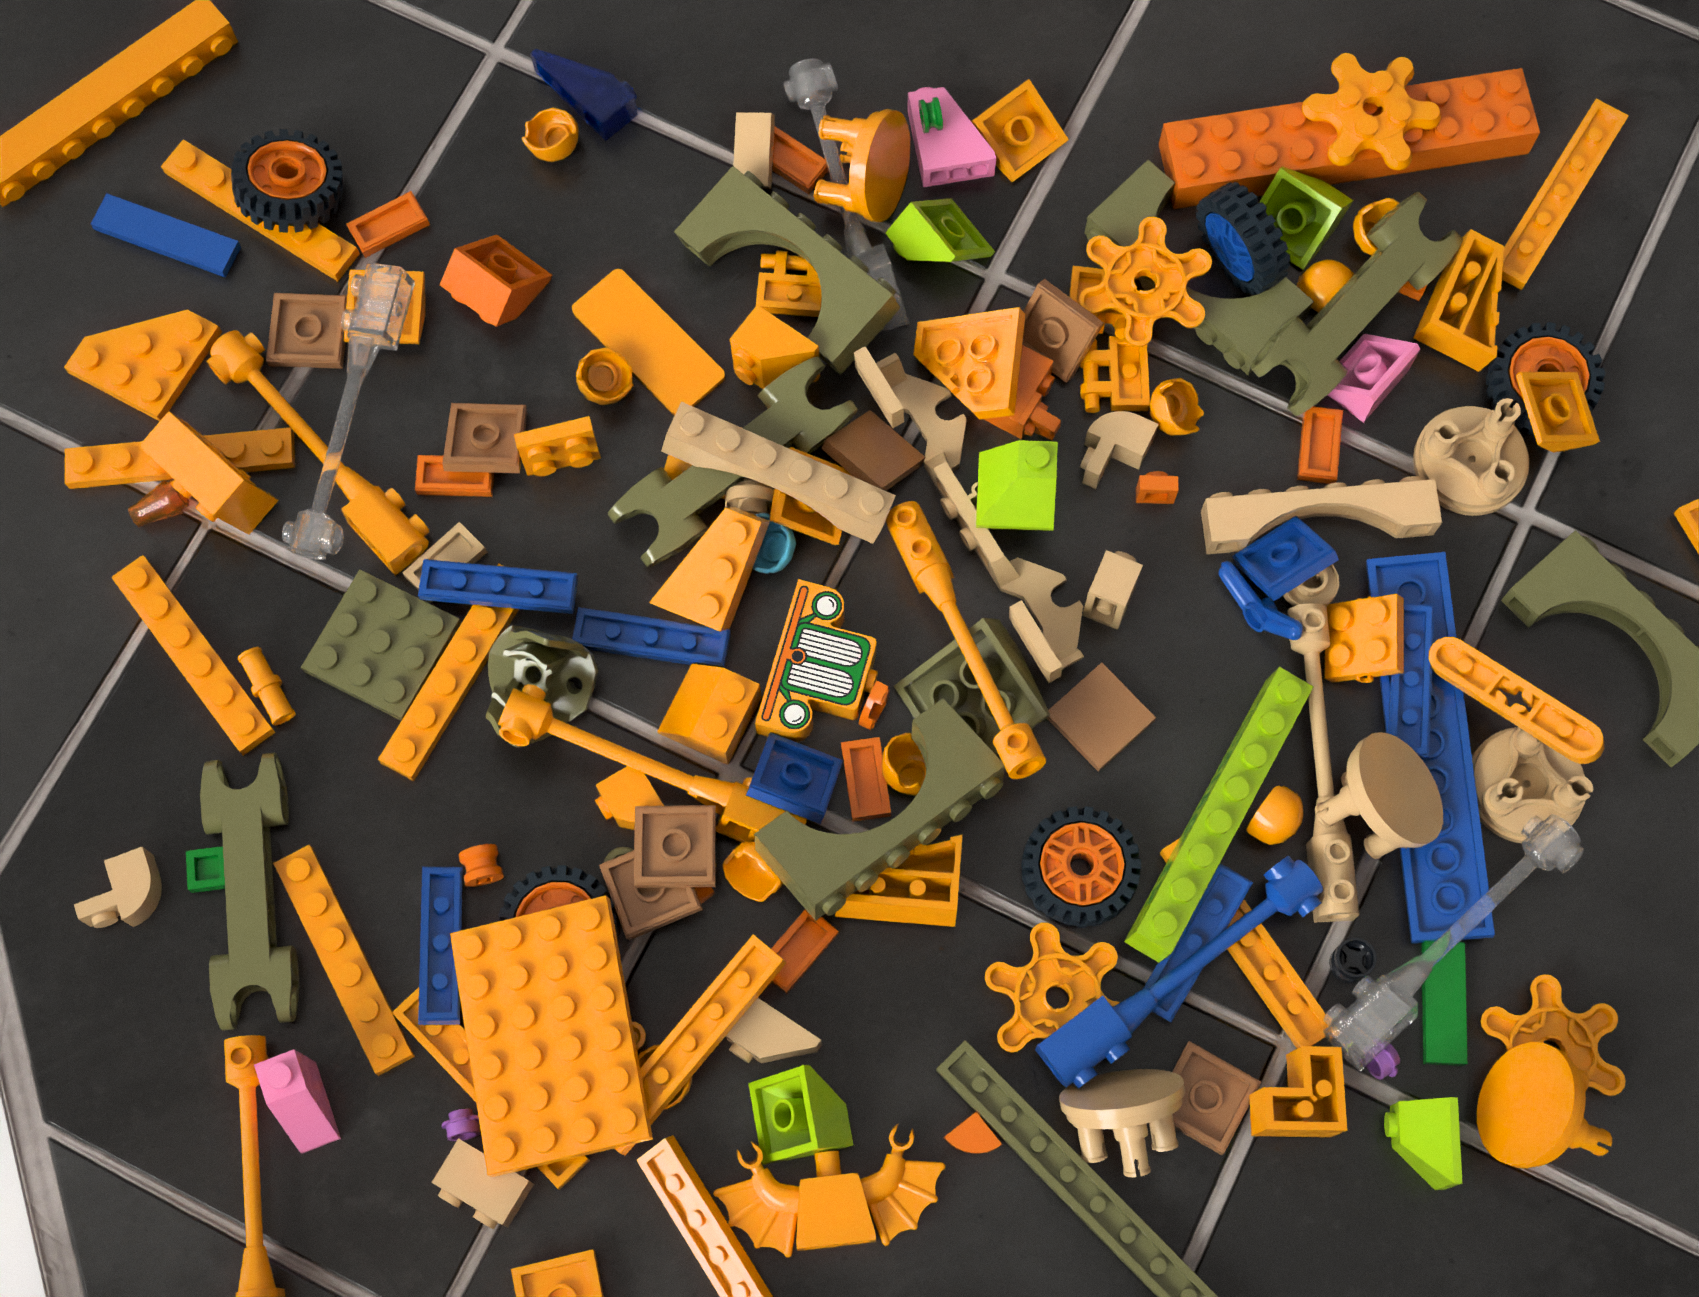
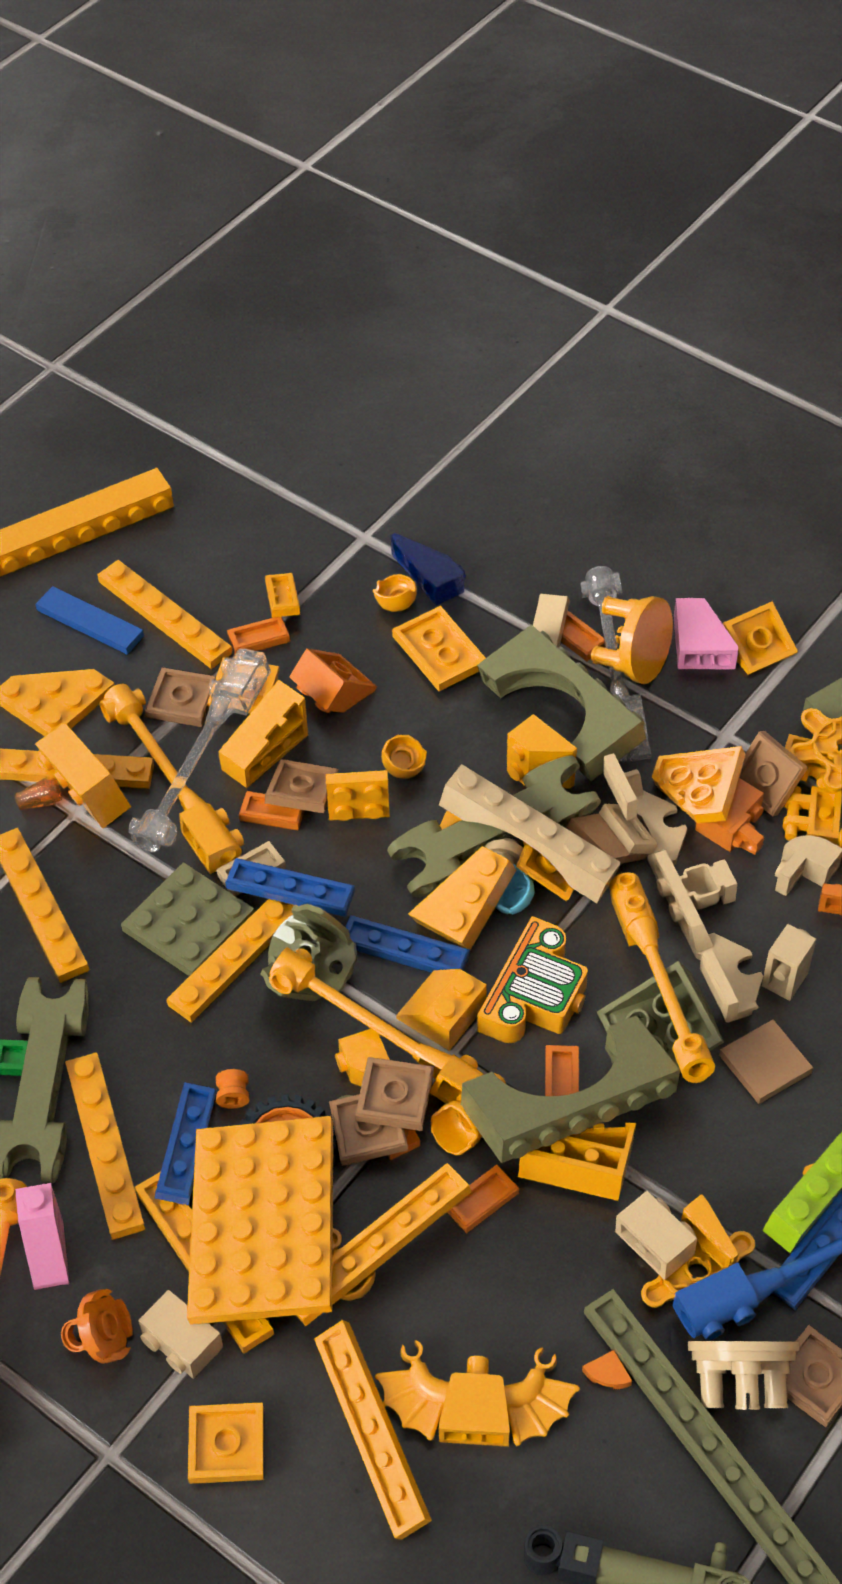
camera: 10 degrees right, 20 degrees down
wheel [231,129,343,233] -> none
light orange pin [237,647,296,726] -> none
medium lavender plate [441,1109,481,1141] -> none
light orange piece [572,269,725,416] -> none
tan slope [726,998,822,1063] -> none
blue tile [746,732,843,824] -> none
lime slope [748,1065,853,1165] -> none
light orange plate [756,250,822,317] -> none
orange tile [859,680,889,730] -> none
light orange hair [882,733,926,796] -> none
lime slope [885,198,995,262] -> none
green bush [918,97,943,133] -> none
lime slope [976,440,1058,531] -> none
wheel [1021,806,1141,928] -> none
none -> orange tile [61,1289,133,1364]
none -> light orange wedge [219,680,308,788]
none -> light orange plate [265,573,300,618]
none -> light orange plate [392,606,486,692]
none -> tan tile [599,804,658,854]
none -> tan brick [615,1191,697,1280]
none -> light orange slope [681,1194,739,1269]

